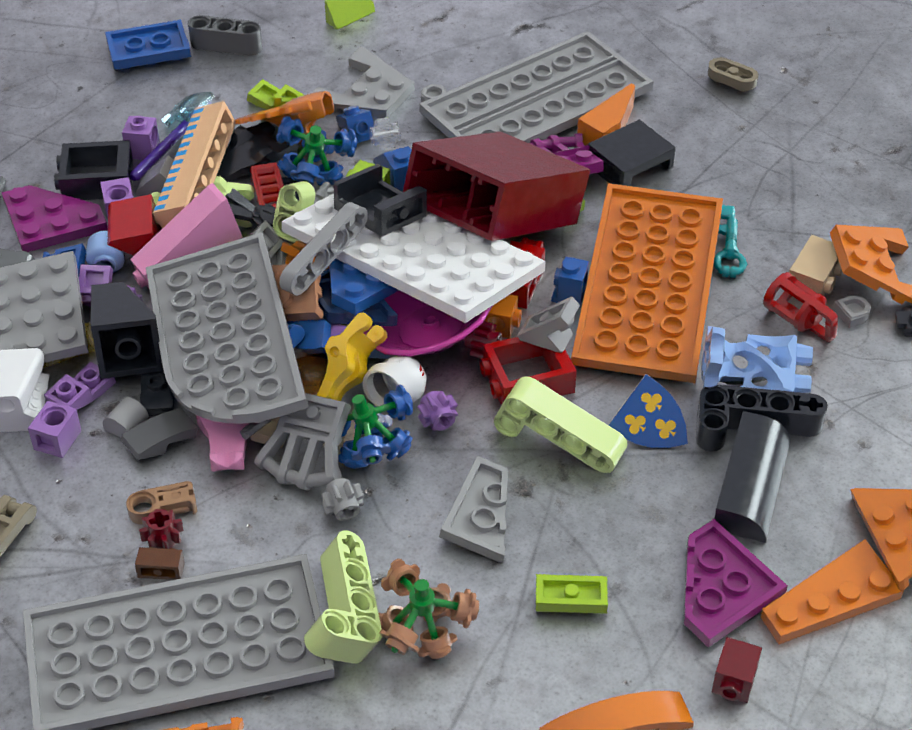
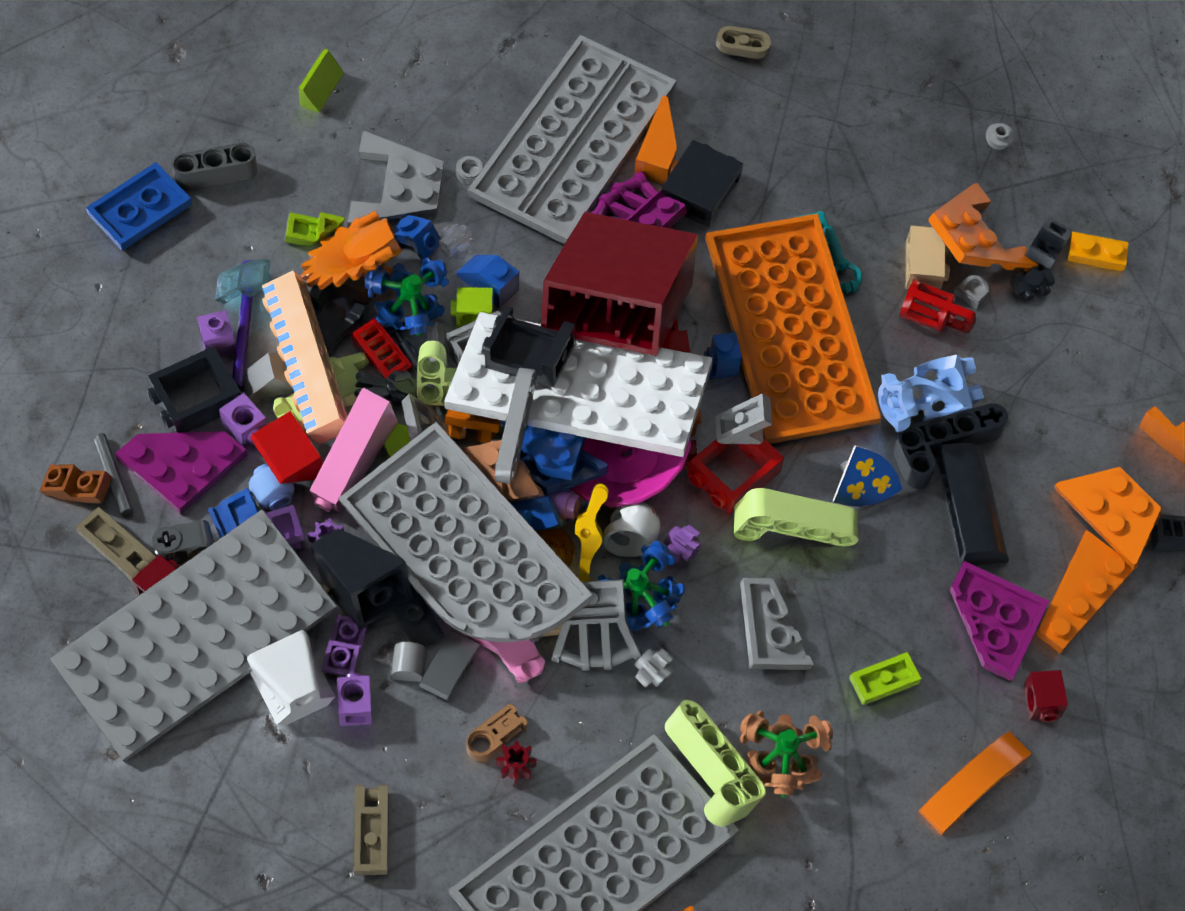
camera: 30 degrees left, 15 degrees up
reddish brown piece [135,547,185,580] -> none

